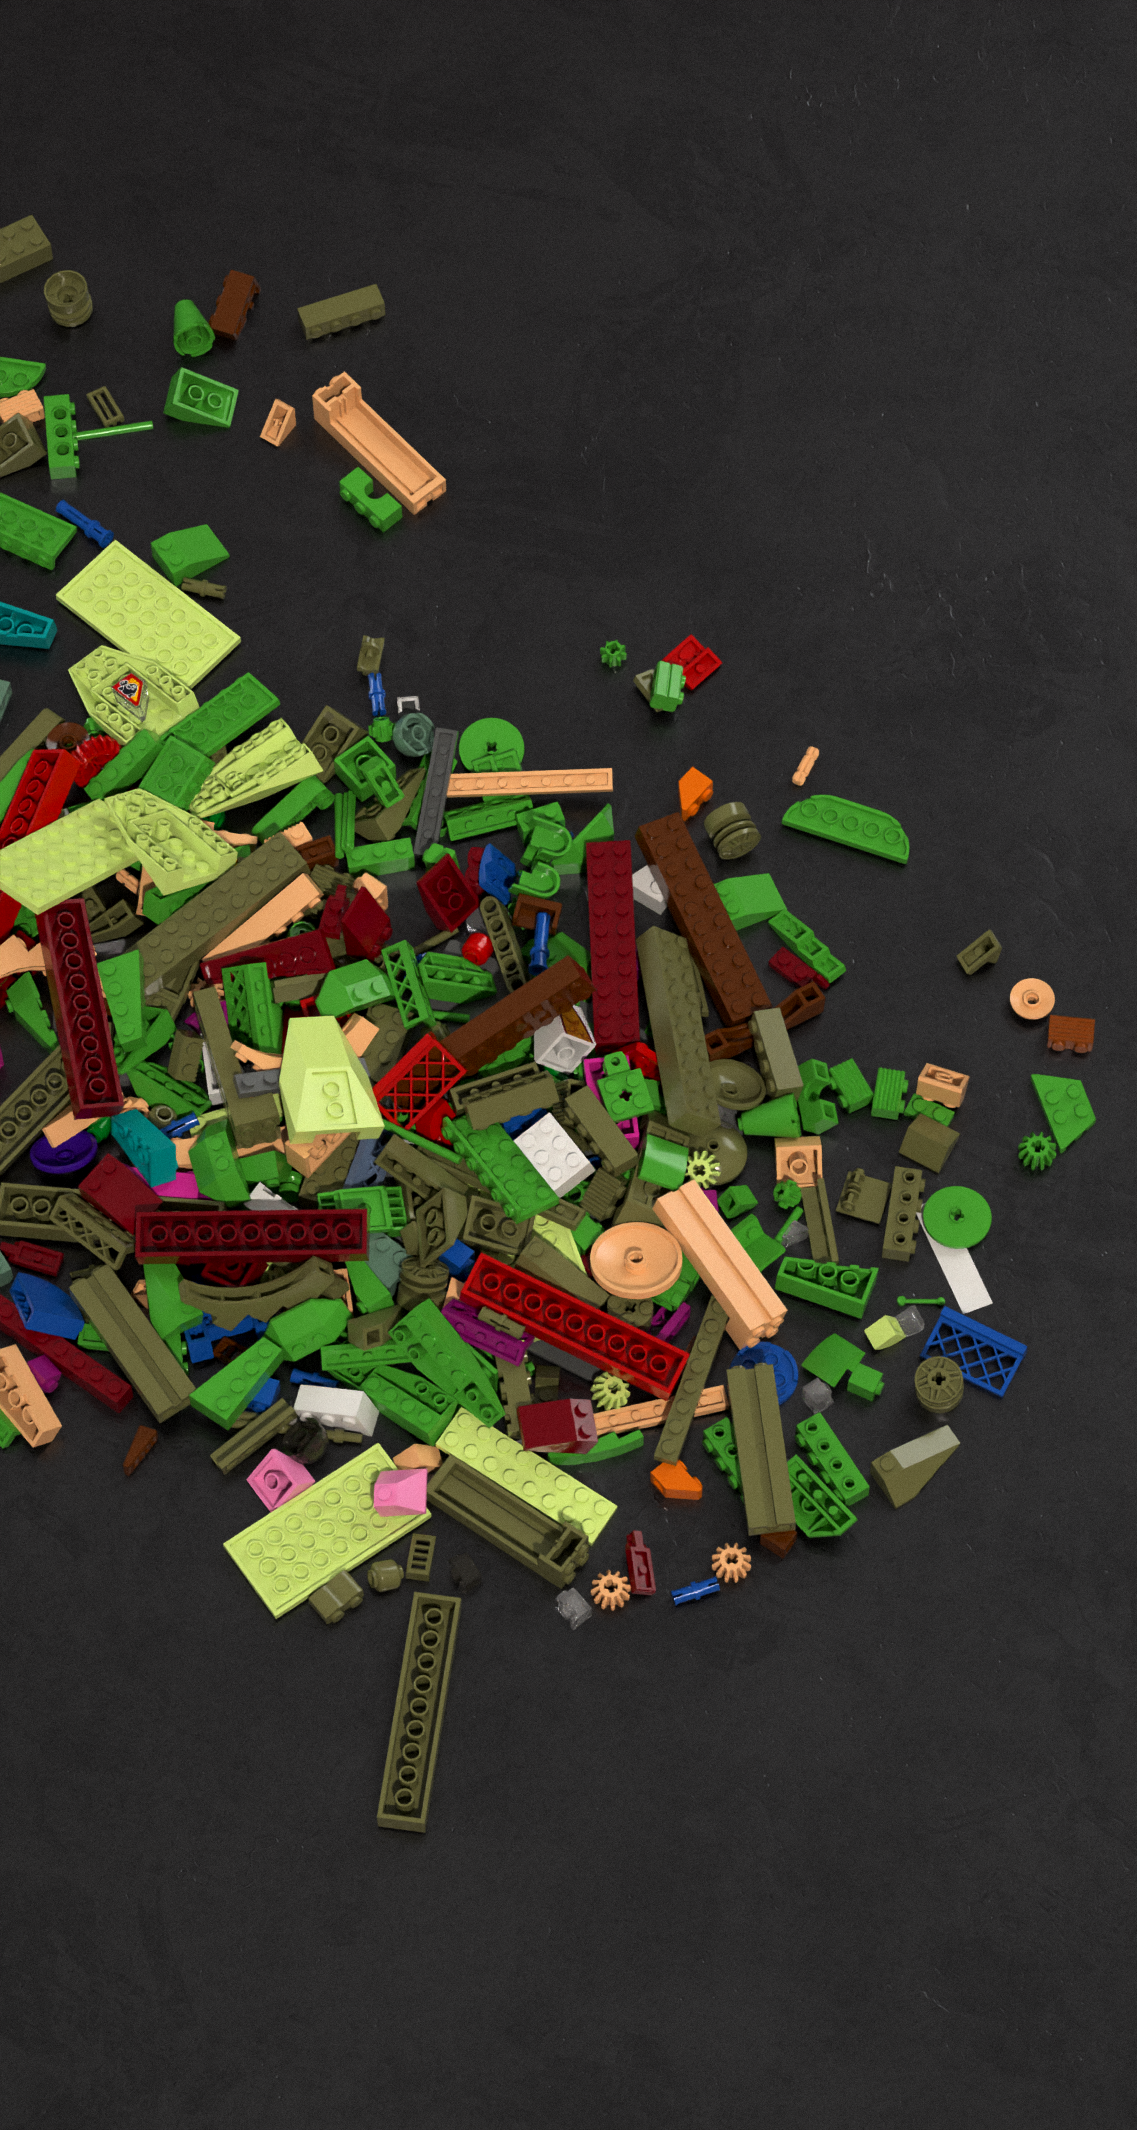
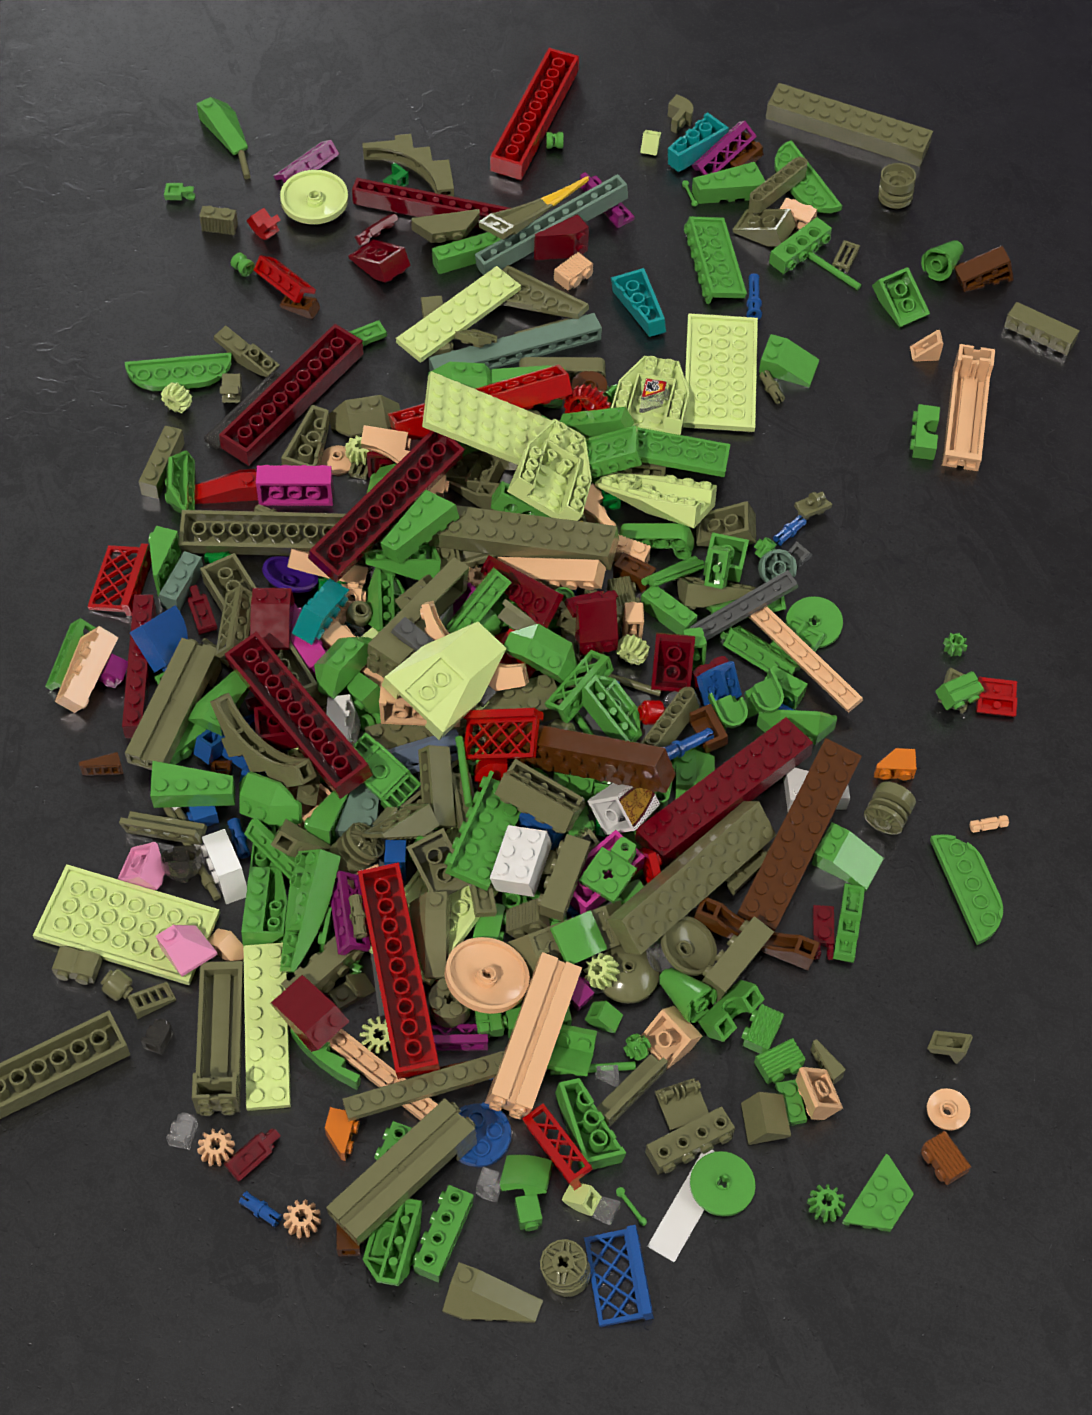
camera: 50 degrees right, 5 degrees down
blue pin [160,1112,200,1139] -> none
none -> red fence [522,1103,593,1191]
none -> yellowish green gear [616,634,650,665]
none -> olive slope [810,1039,846,1085]

